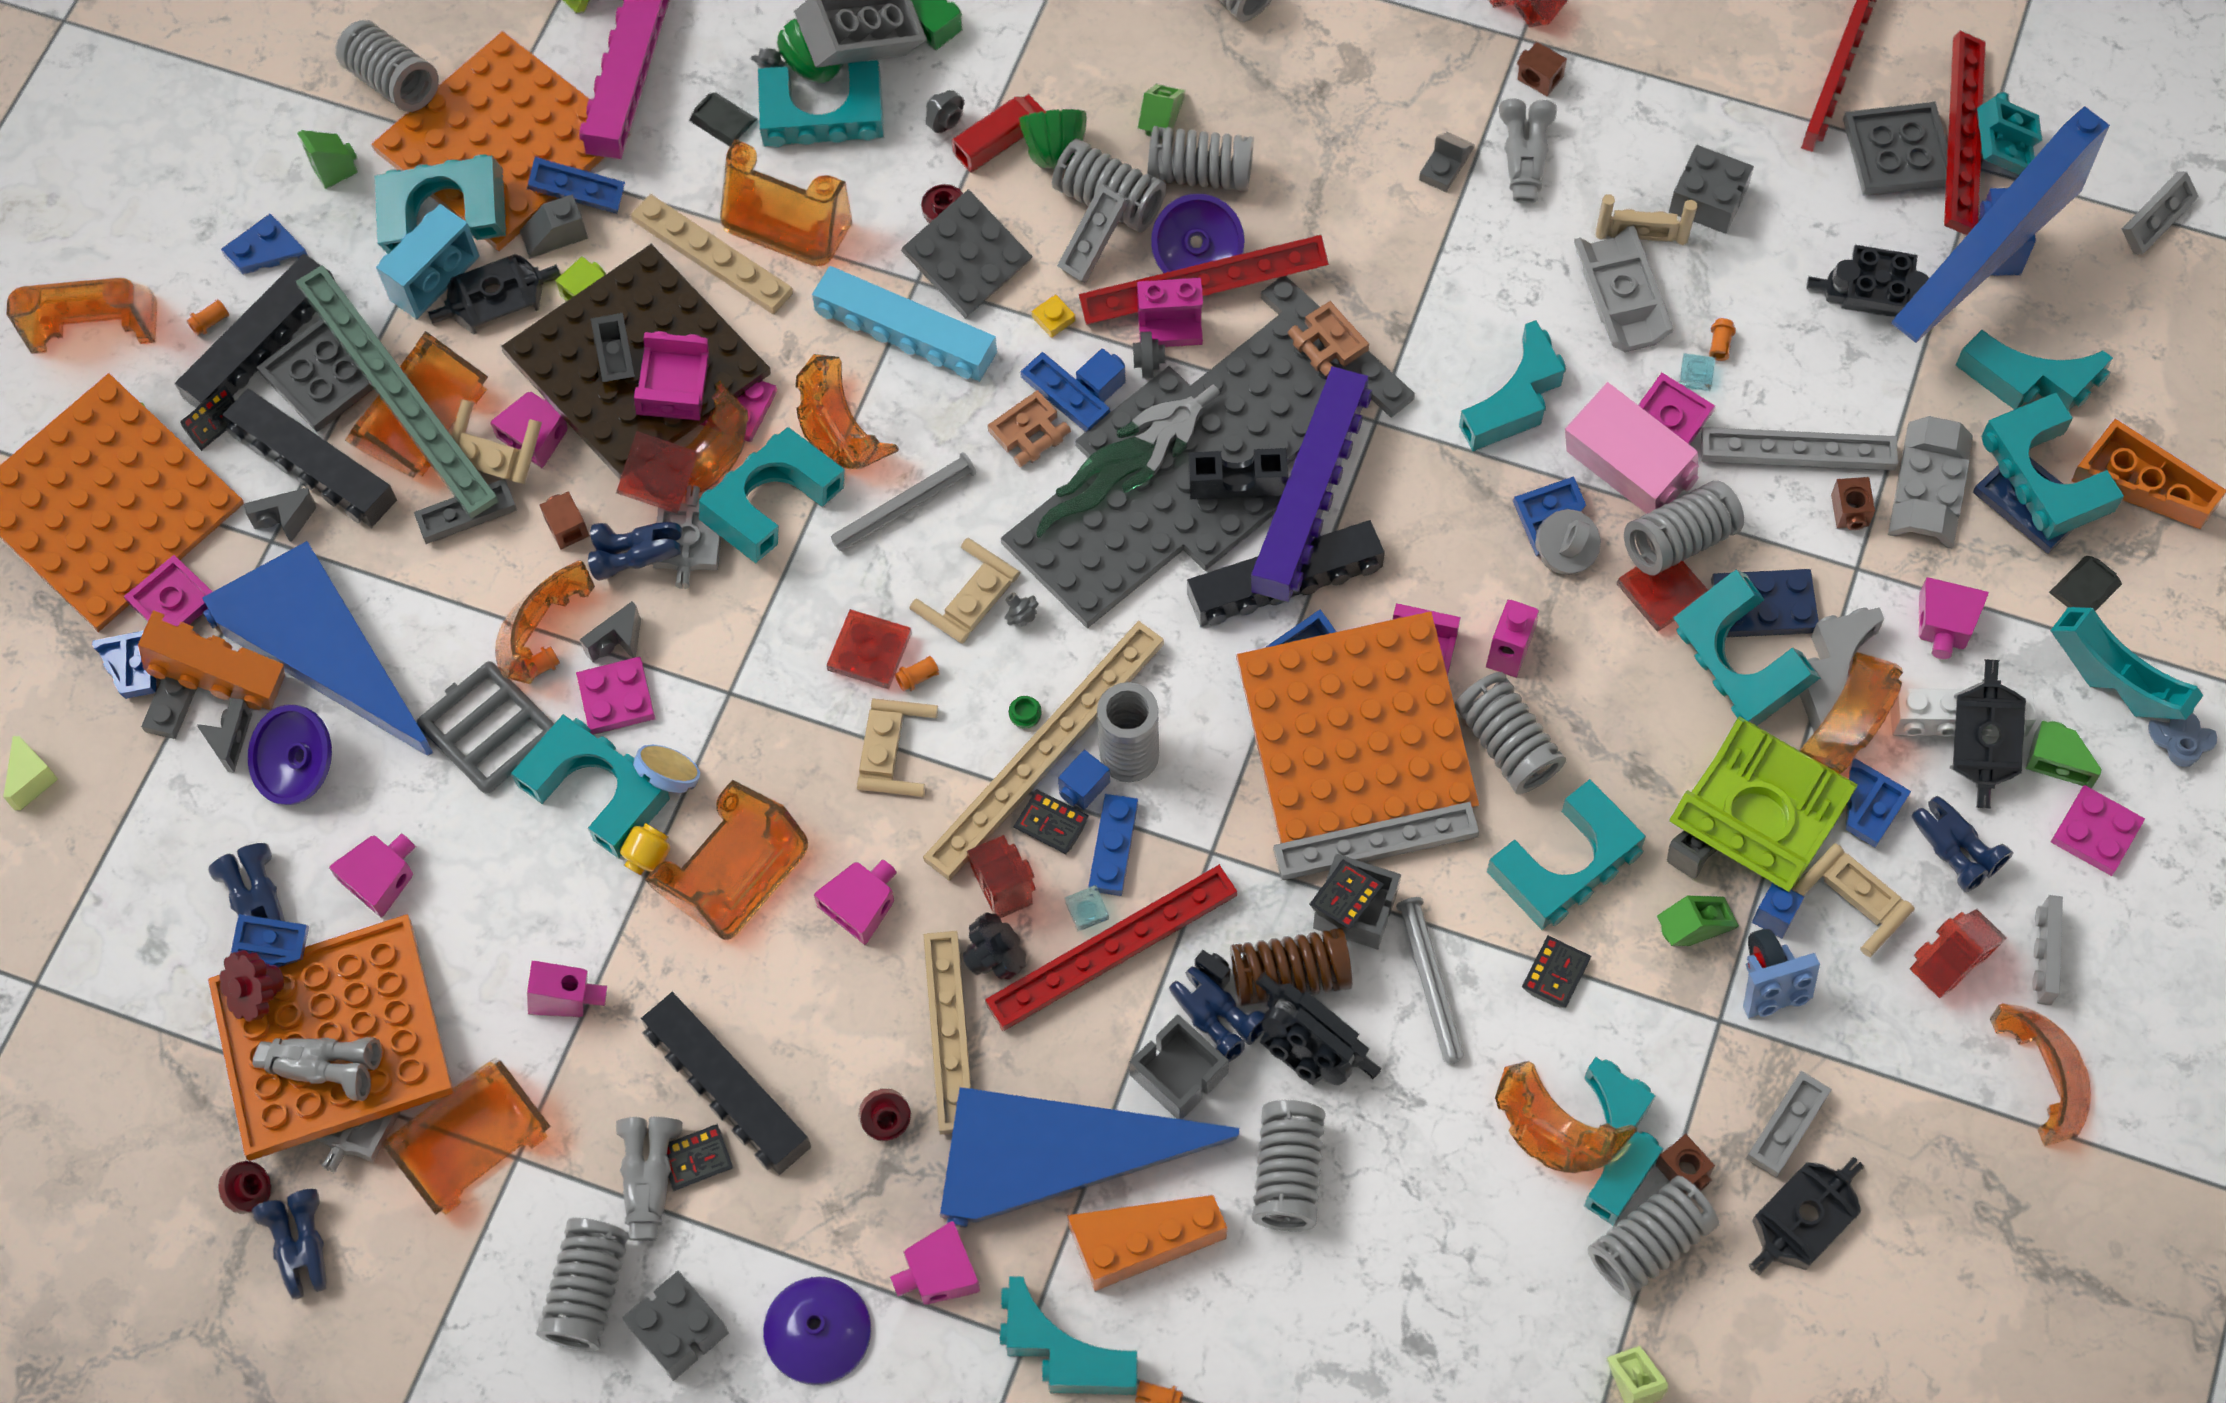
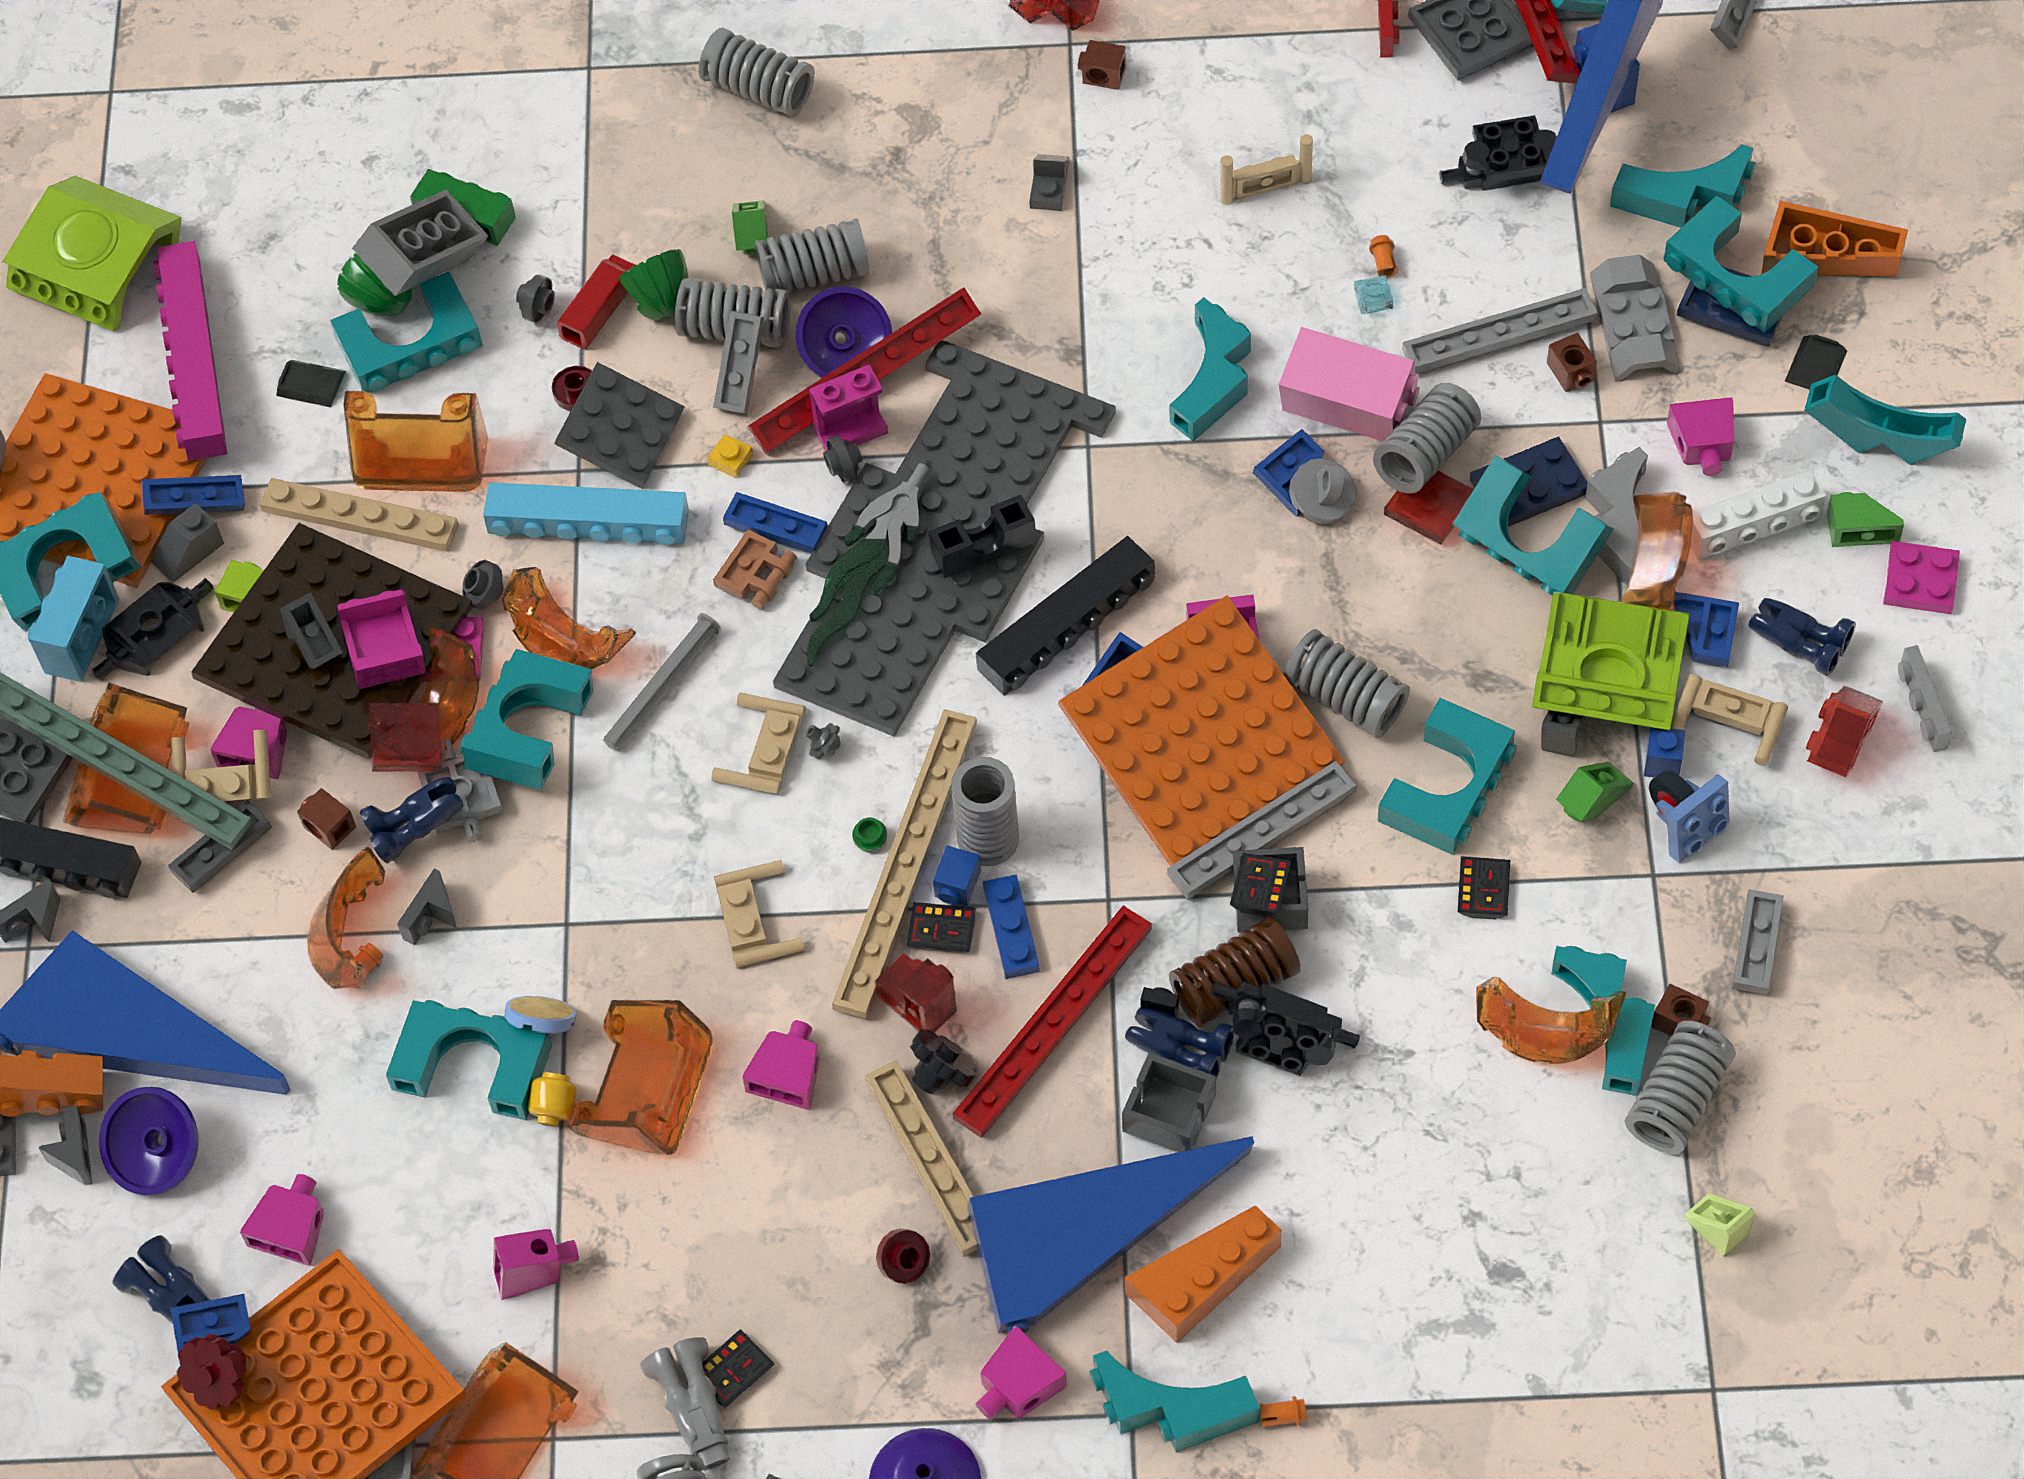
camera: 20 degrees left, 5 degrees down
light grey piece [253,1037,382,1101] -> none
dark grey bar [417,661,554,794] -> none
dark pink plate [576,656,655,735] -> none
black brick [641,991,811,1175] -> none
dark grey plant [751,48,786,68] -> none
clear red plate [826,609,912,689] -> none
orange pin [895,656,939,691] -> none
clear light blue plate [1064,885,1109,931] -> none
blue brick [1076,348,1126,402] -> none
dark purple brick [1251,367,1372,602] -> none
light grey piece [1252,1100,1326,1231] -> none
nougat plate [1288,301,1369,378] -> none
light grey axle [1396,897,1464,1064] -> none
dark pink torso [1486,599,1539,678] -> none
light grey piece [1499,98,1557,203] -> none
light grey piece [1574,225,1673,352] -> none
dark pink plate [1638,372,1715,445] -> none
dark grey piece [1669,144,1754,234] -> none
black plate [1749,1157,1864,1276] -> none
black plate [1950,659,2026,808] -> none
clear orange windscreen [1989,1003,2091,1147] -> none
sand blue plate [2148,713,2217,767] -> none
none -> dark grey plate [462,559,504,610]

